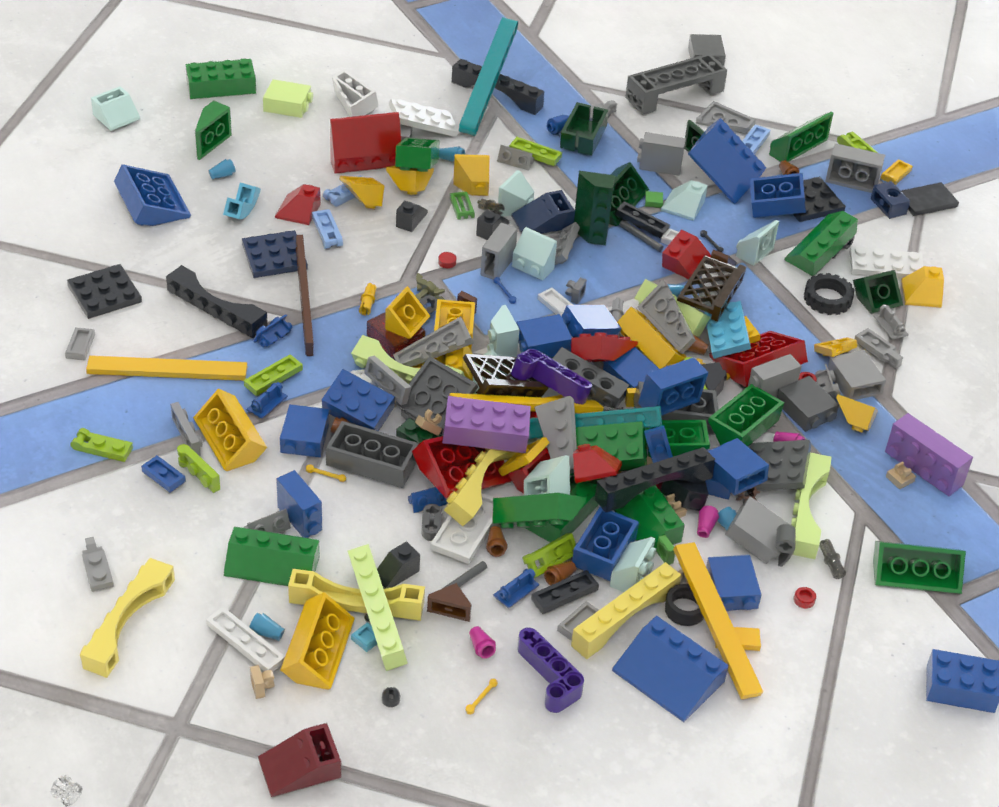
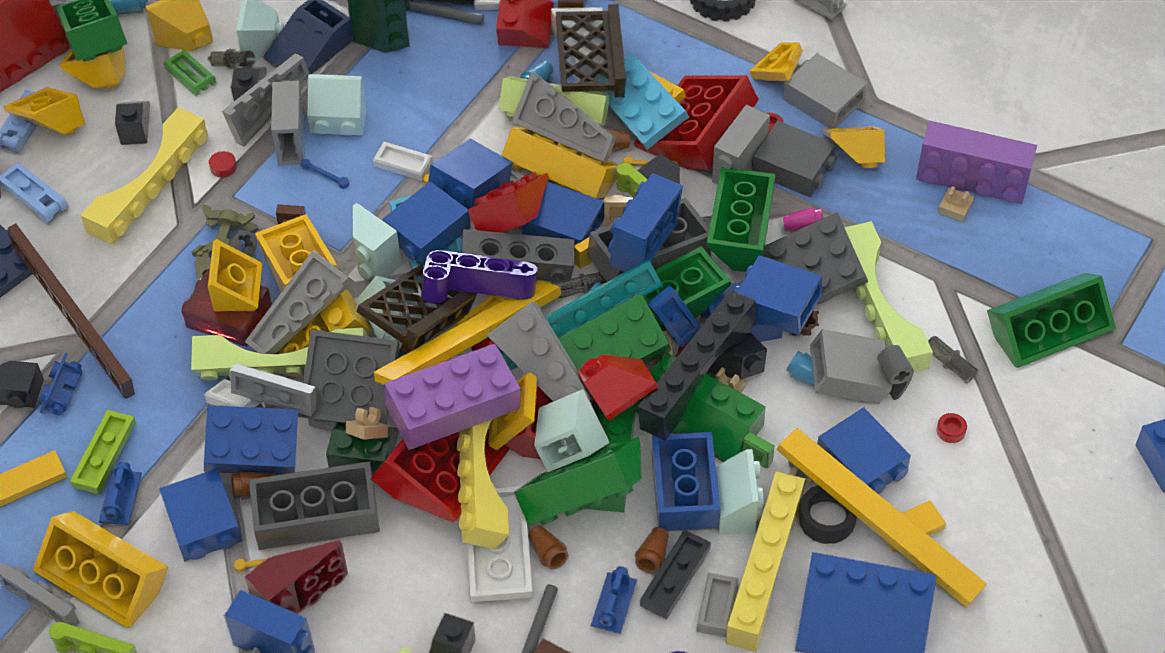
camera: 25 degrees left, 10 degrees up
yellow axle [359,283,377,316] -> none
blue hinge [408,487,448,513] -> none
dark grey beam [421,504,442,541] -> none
lime plate [522,533,576,578] -> none
light grey plate [555,222,580,265] -> none
flat silver tile [565,278,587,304] -> none
light grey axle [609,297,624,322] -> none
dark pink cone [697,505,719,538] -> none
light grey hinge [815,364,841,403] -> none
light grey hinge [854,328,903,368] -> none
none -> light yellow arch [81,107,208,245]
none -> light grey wing [222,53,310,147]
none -> dark red slope [245,540,348,614]

